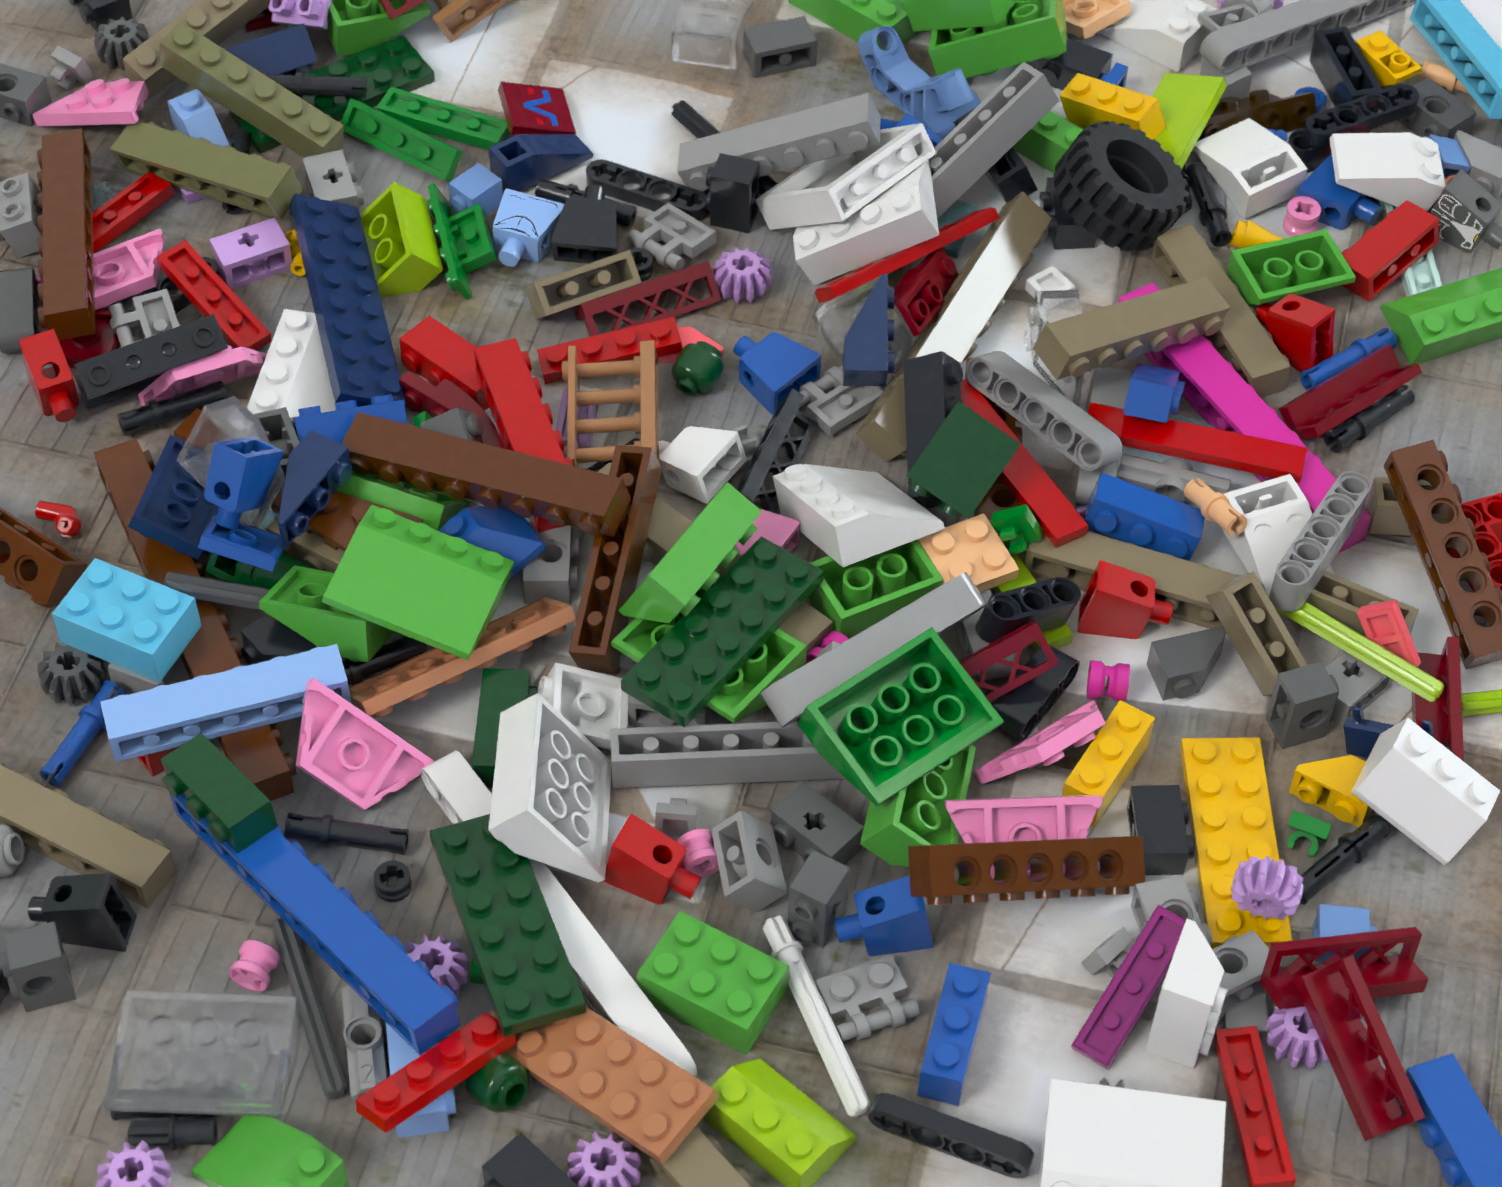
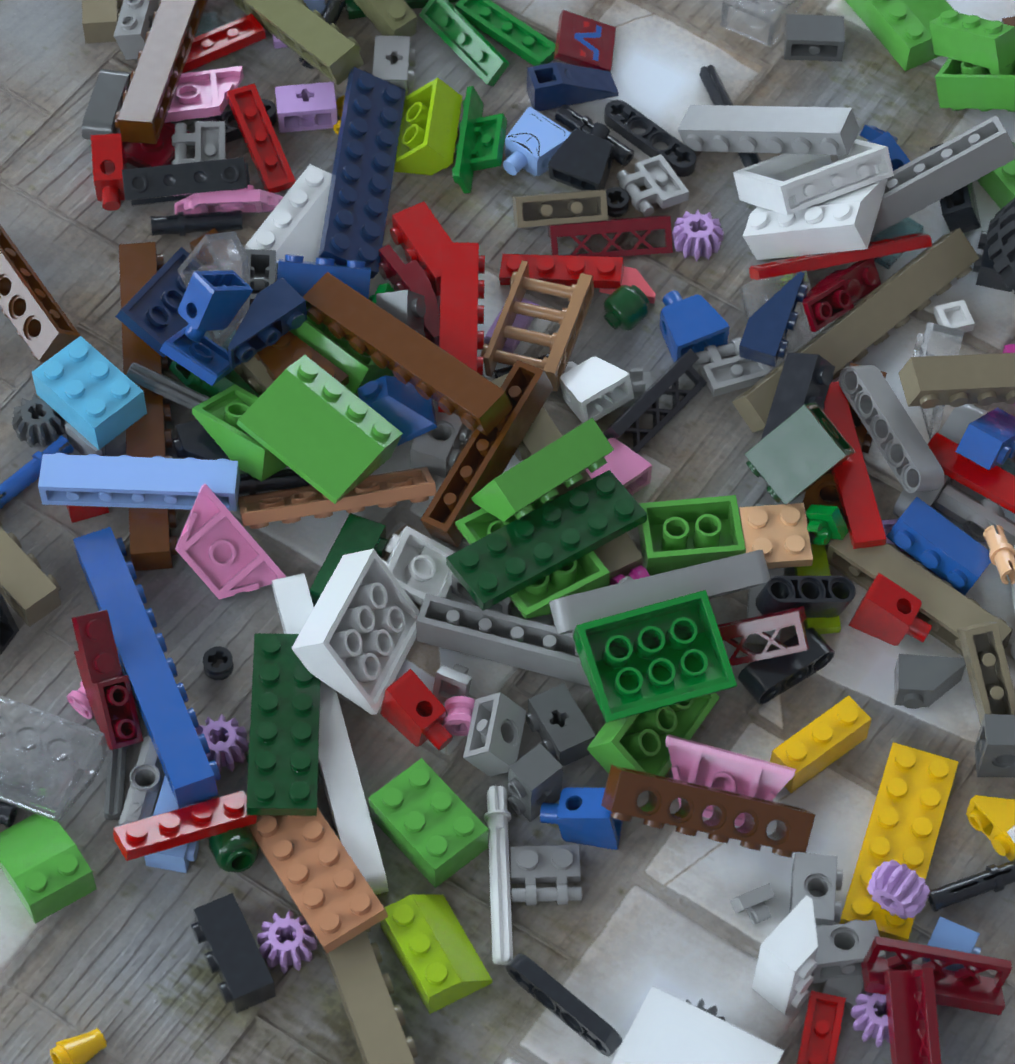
camera: 20 degrees right, 5 degrees up
red arm [35,501,82,538] -> none
dark green brick [161,733,278,854] -> none
black pin [284,812,409,855] -> none
medium blue brick [449,163,503,216] -> none
black brick [706,153,760,234] -> none
white slope [773,464,945,567] -> none
medium blue connector [858,25,981,139] -> none
blue brick [917,963,991,1106] -> none
bright pink wing [974,700,1106,784] -> none
magenta tile [1071,904,1186,1070] -> none
dark pink wheel [1086,660,1130,703] -> none
black brick [1127,785,1194,876] -> none
green tile [1287,810,1332,857] -> none
none -> dark red slope [71,610,143,750]

